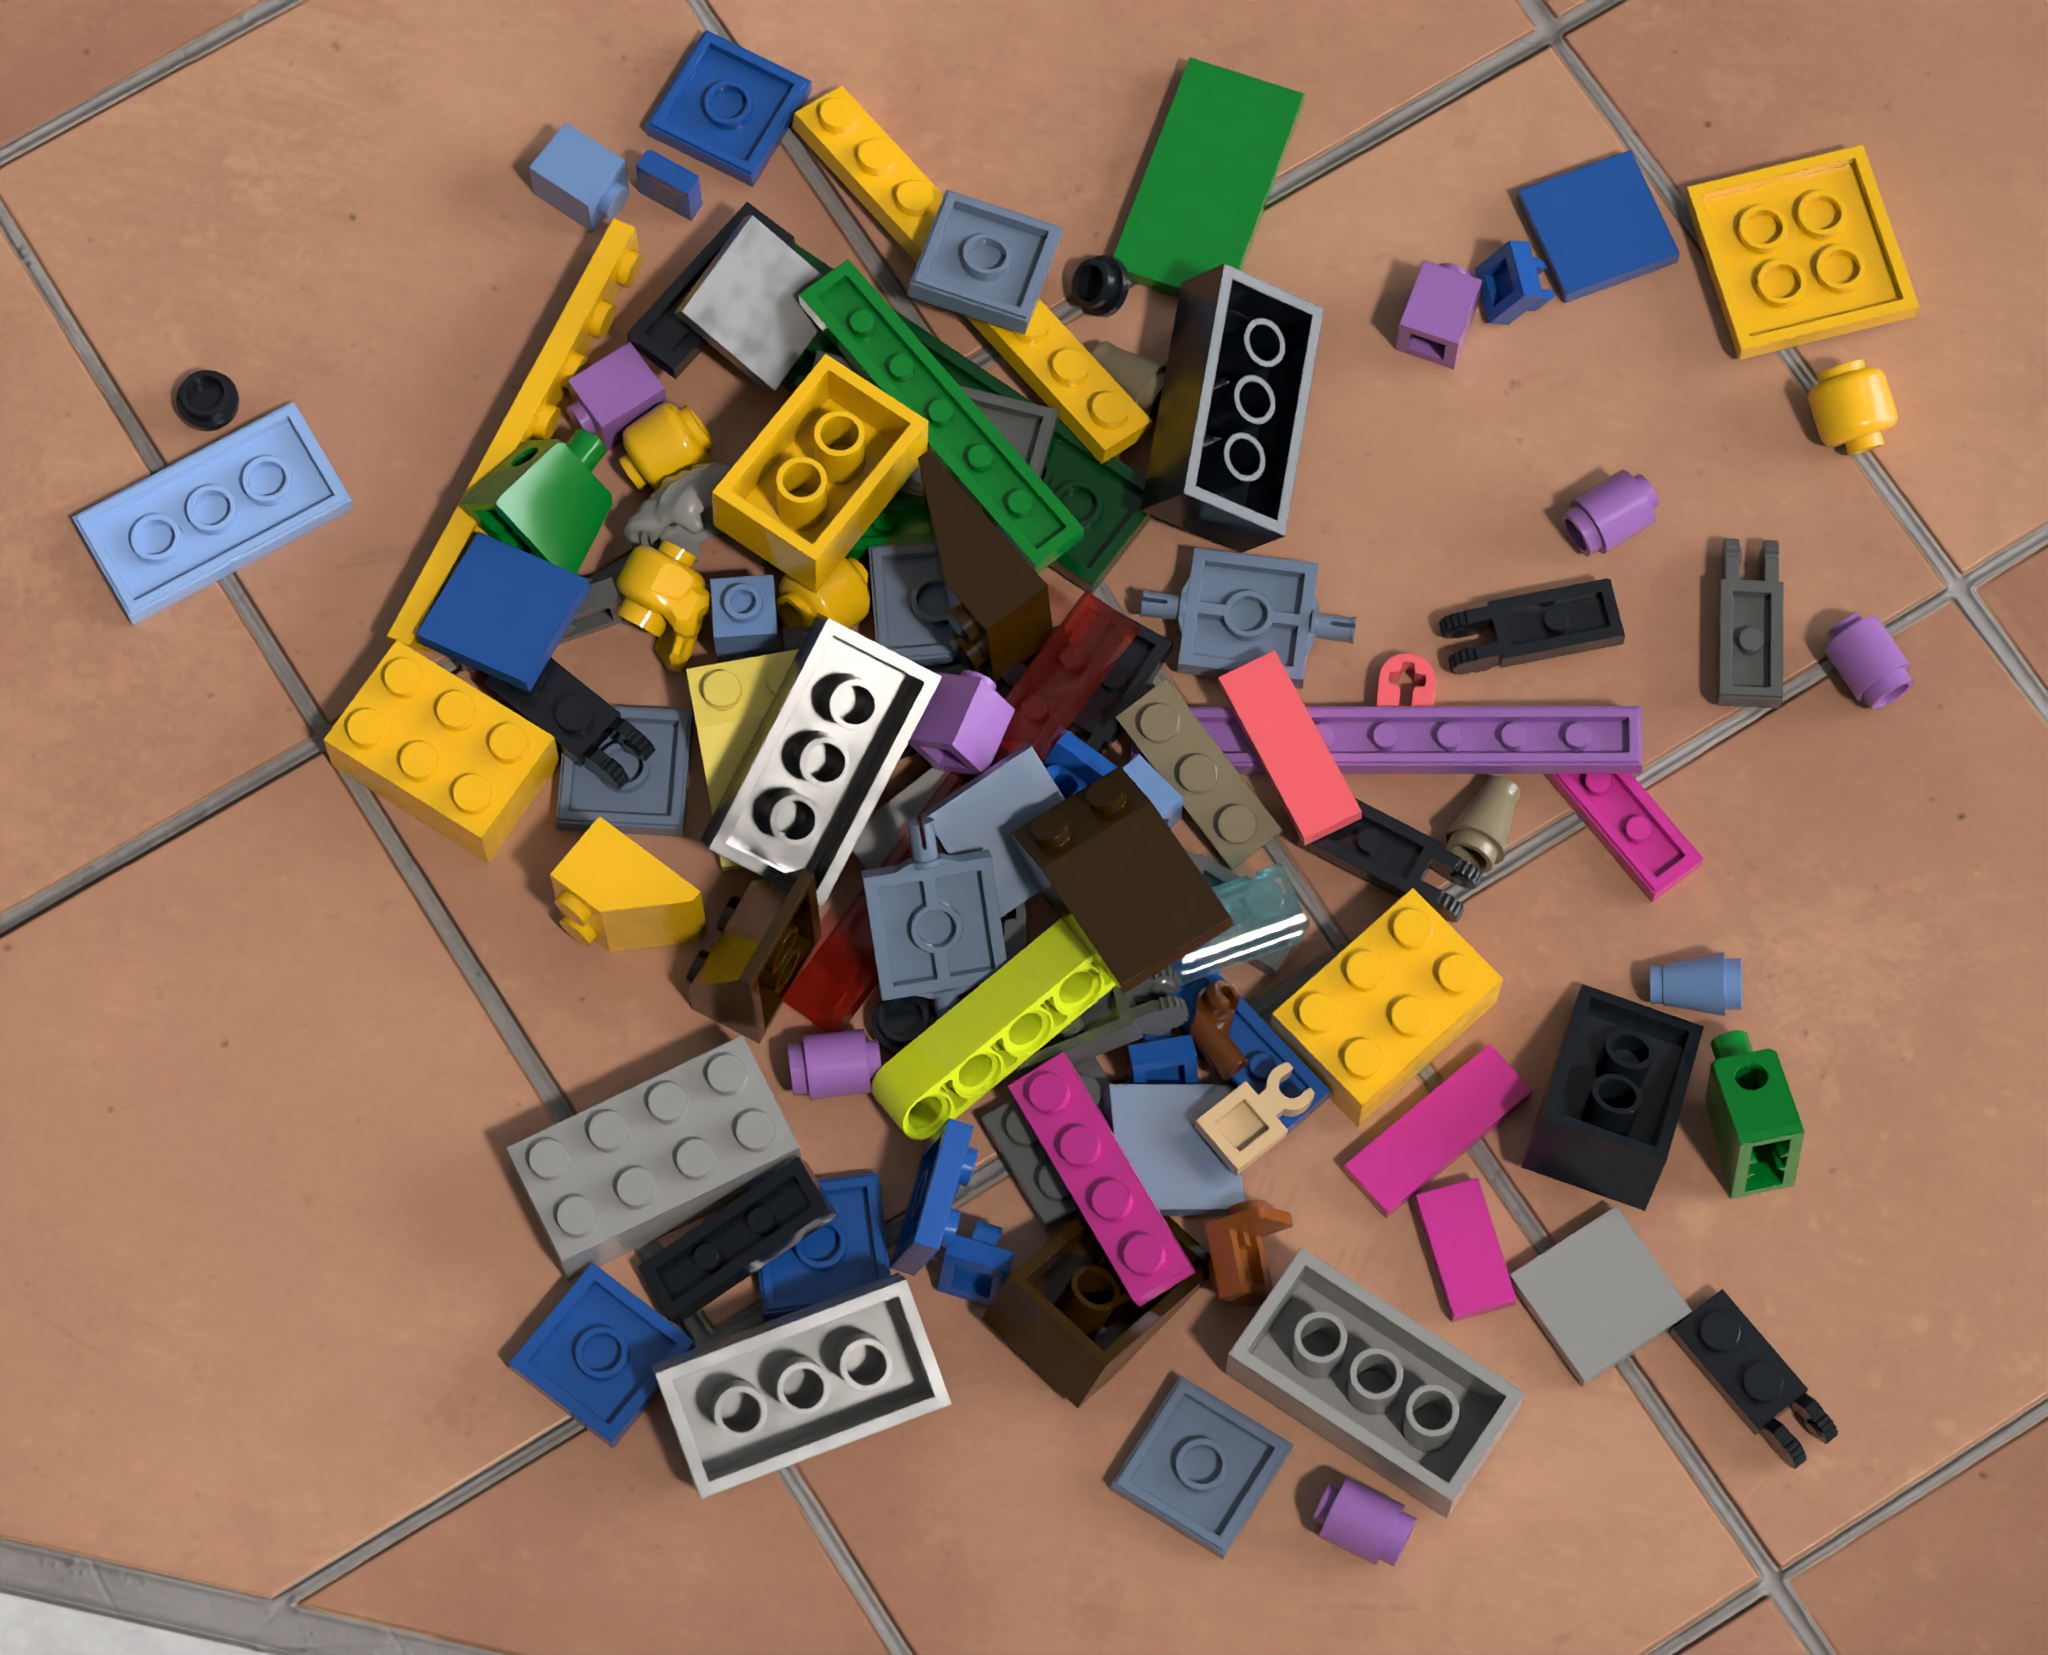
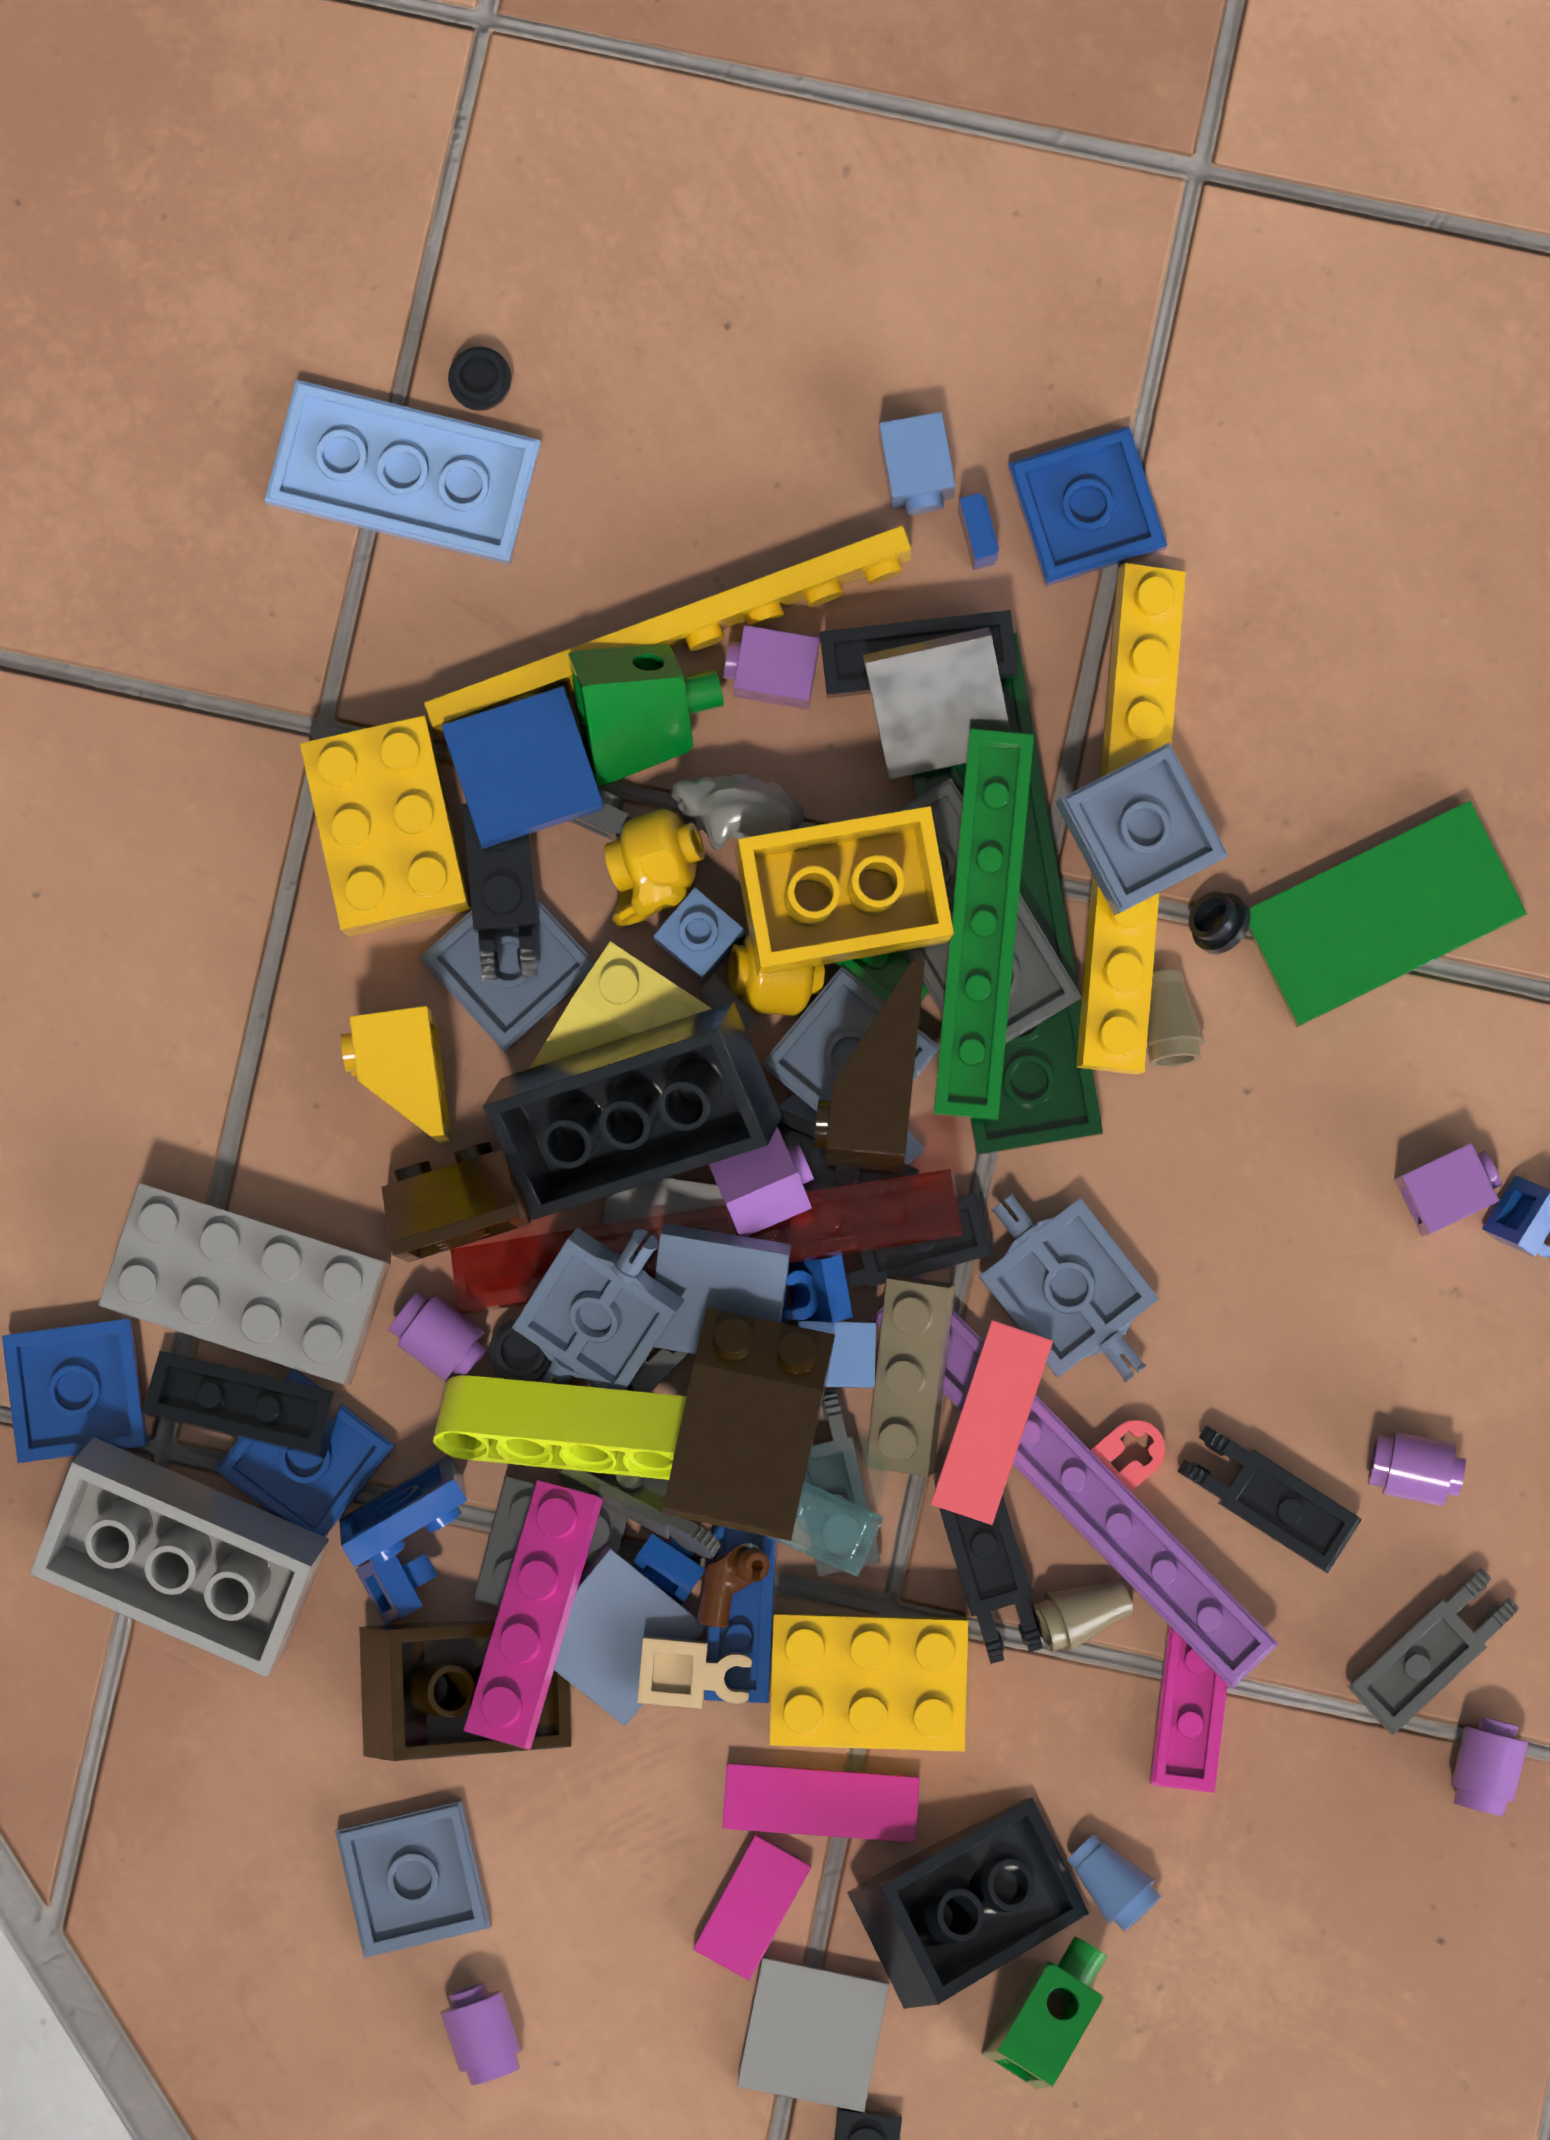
camera: 50 degrees right, 15 degrees up
yellow head [619,402,715,491] -> none
black brick [1140,263,1324,553] -> none
dark orange bracket [1205,1200,1293,1307] -> none
light grey brick [1226,1247,1525,1519] -> none

